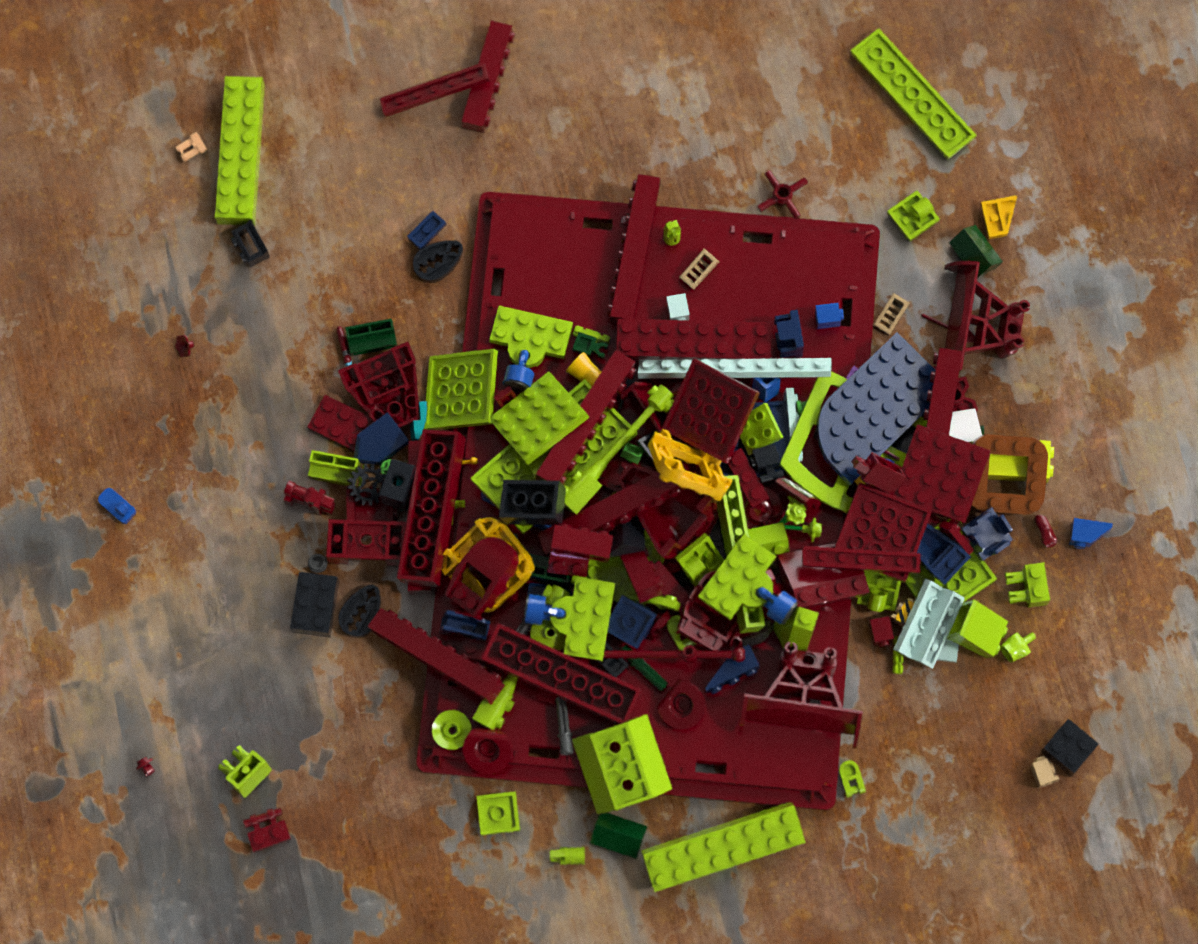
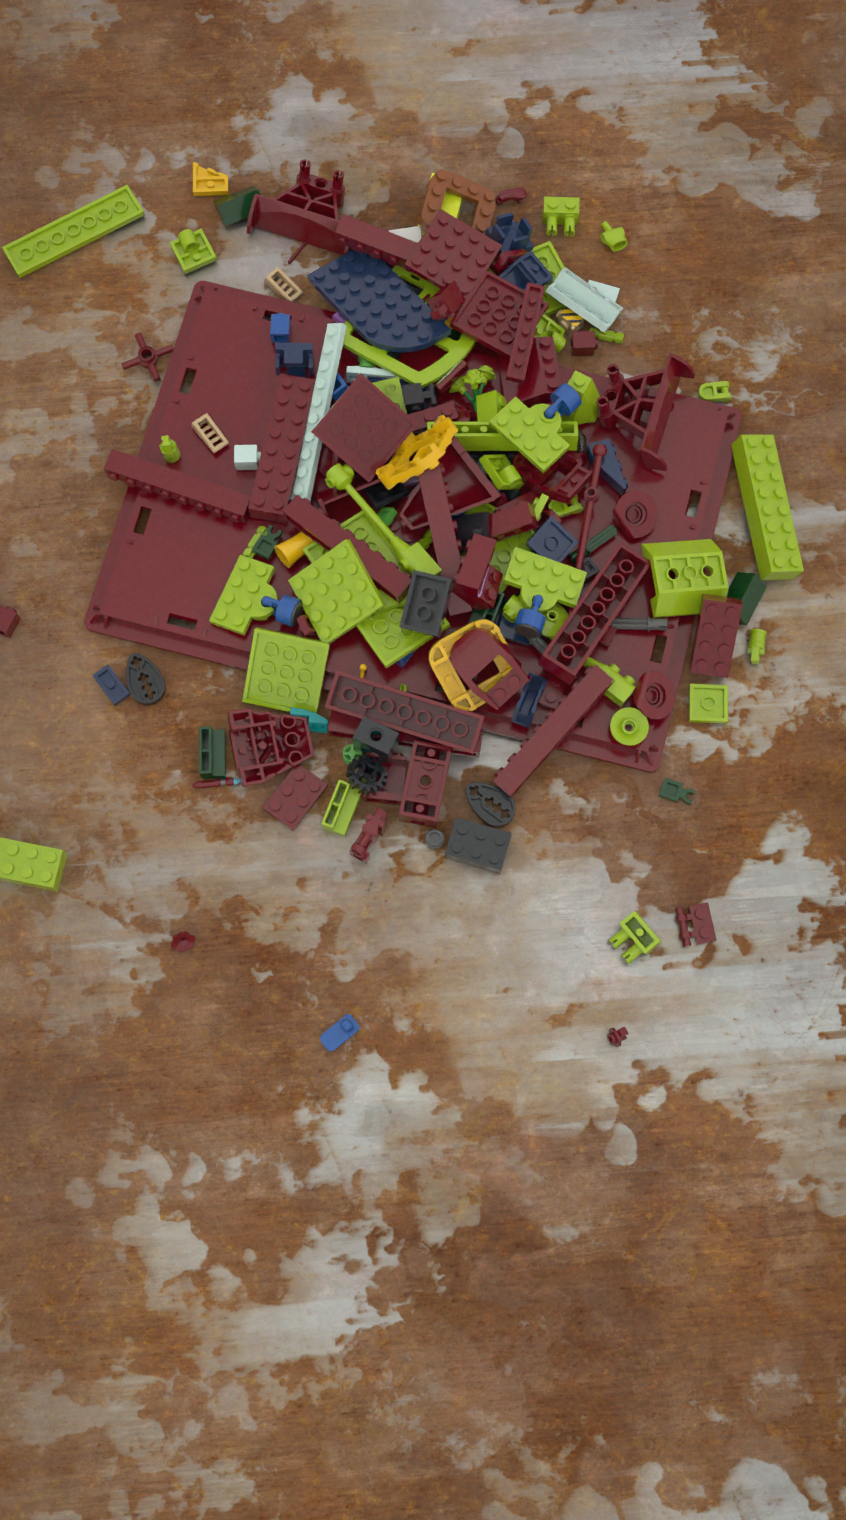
camera: 85 degrees left, 0 degrees up
black window [230,219,270,267] -> none
dark blue tile [353,412,409,465] -> none
lime slope [947,599,1008,658] -> none
tan brick [1030,756,1059,788] -> none
black brick [1041,718,1099,777] -> none
blue slope [1069,518,1113,549] -> none
none -> dark green plate [658,777,696,805]
none -> dark red brick [689,594,743,678]

